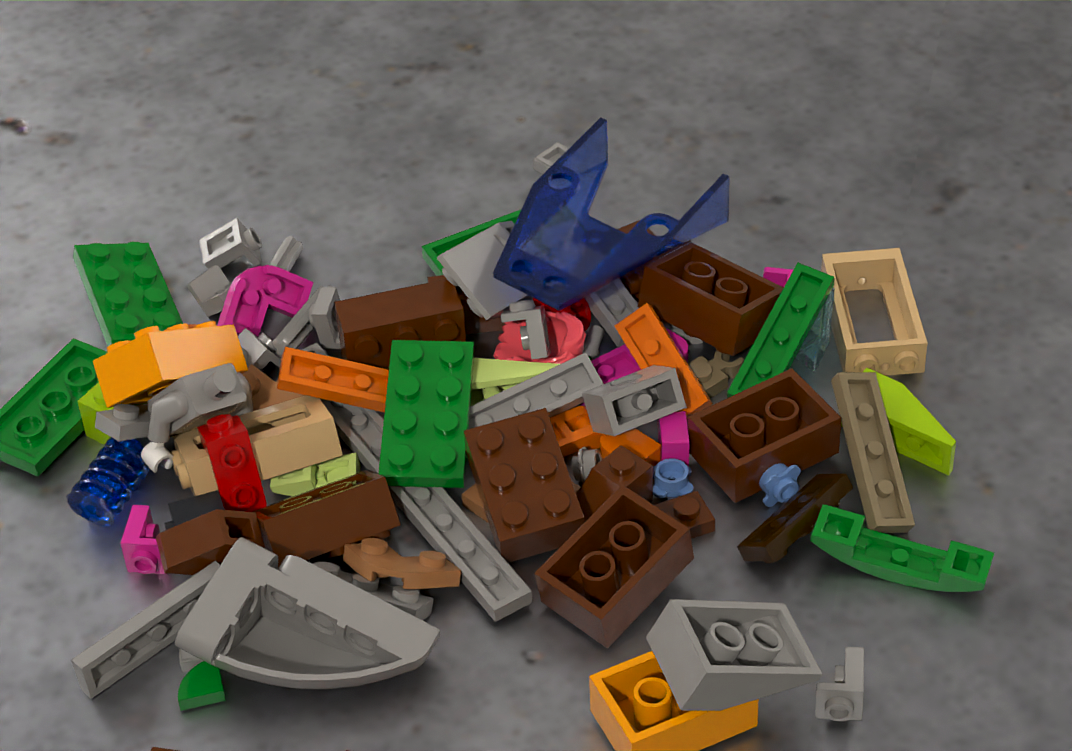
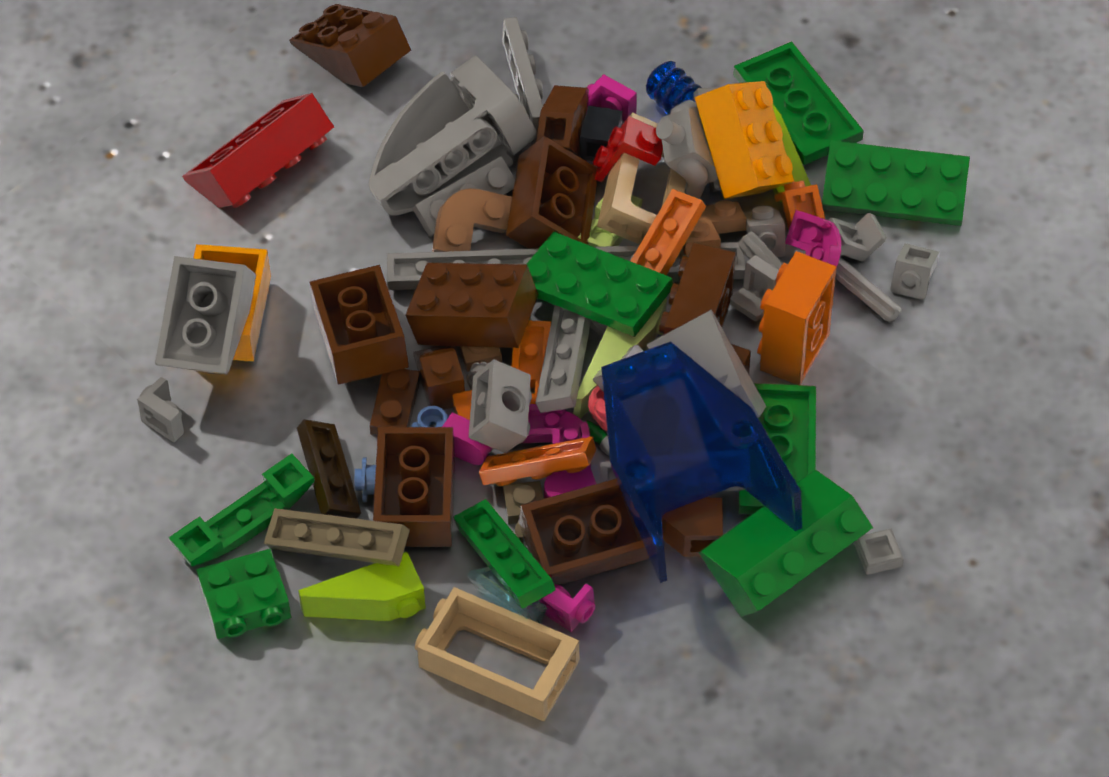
camera: 120 degrees right, 10 degrees up
none -> green plate [196,548,292,639]
none -> green slope [698,470,873,617]
none -> orange brick [757,251,837,385]

